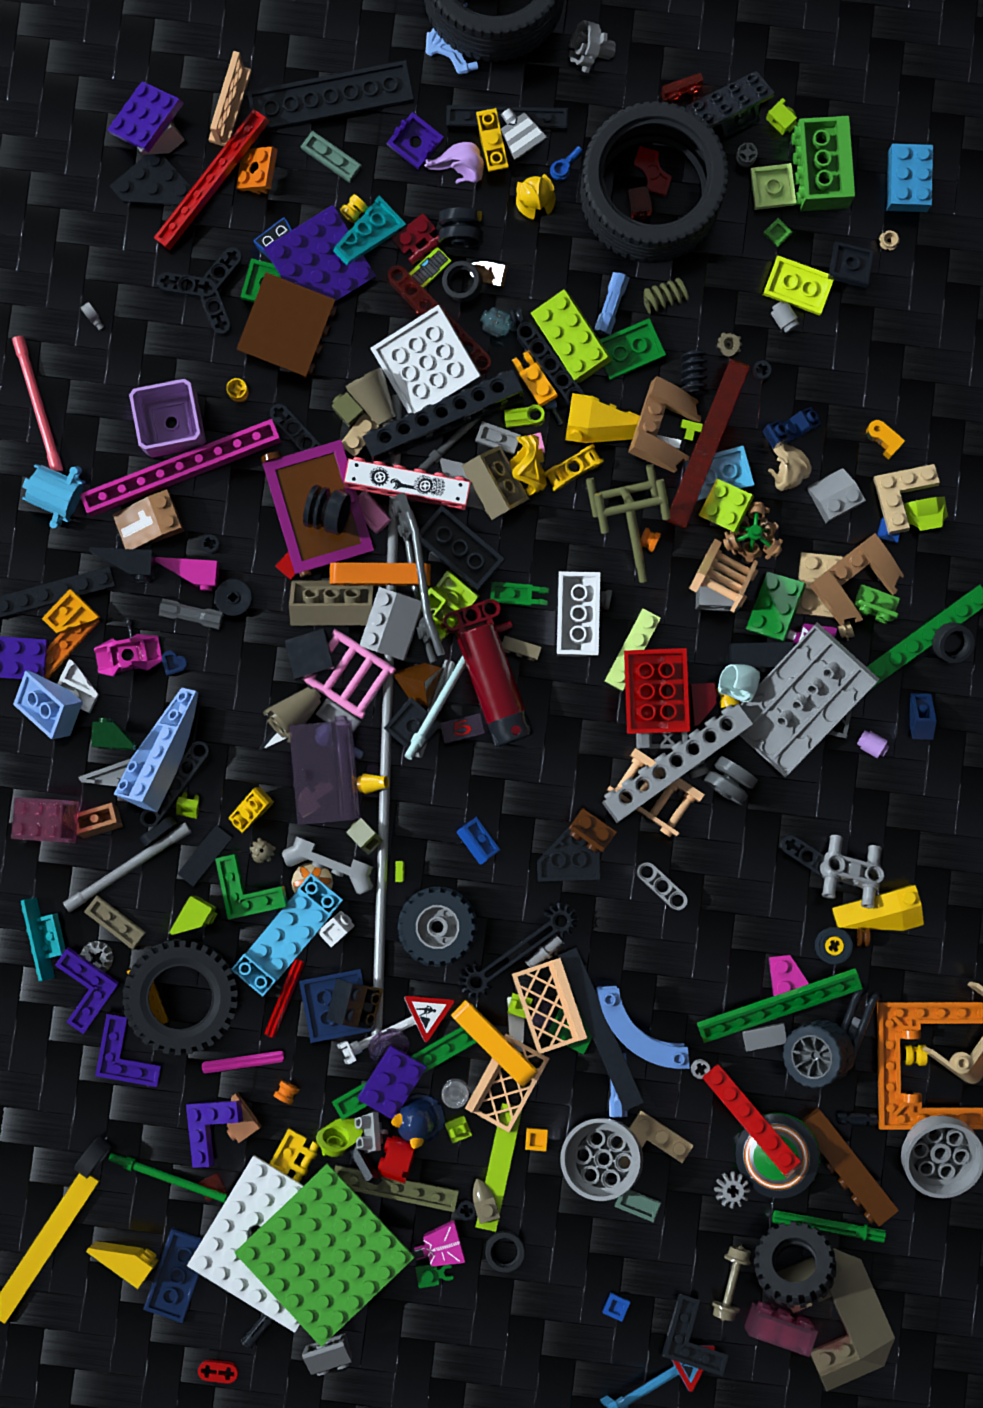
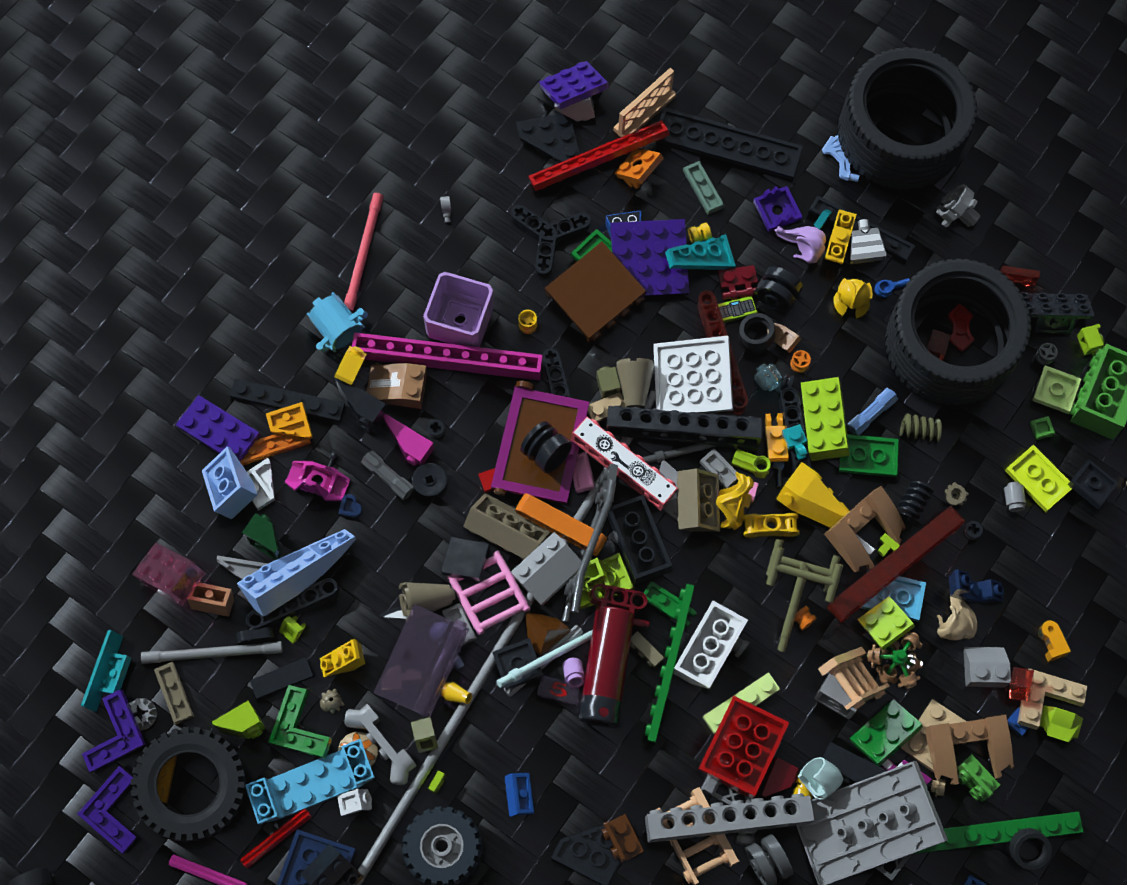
camera: 25 degrees right, 15 degrees down
none -> yellow slope [334,346,367,385]
none -> lavender brick [562,658,585,688]
none -> green plate [645,584,694,743]
none -> teal plate [782,424,807,460]
none -> orange wheel [790,350,811,373]
none -> teal tile [814,209,832,230]
none -> clear red brick [1009,667,1034,702]

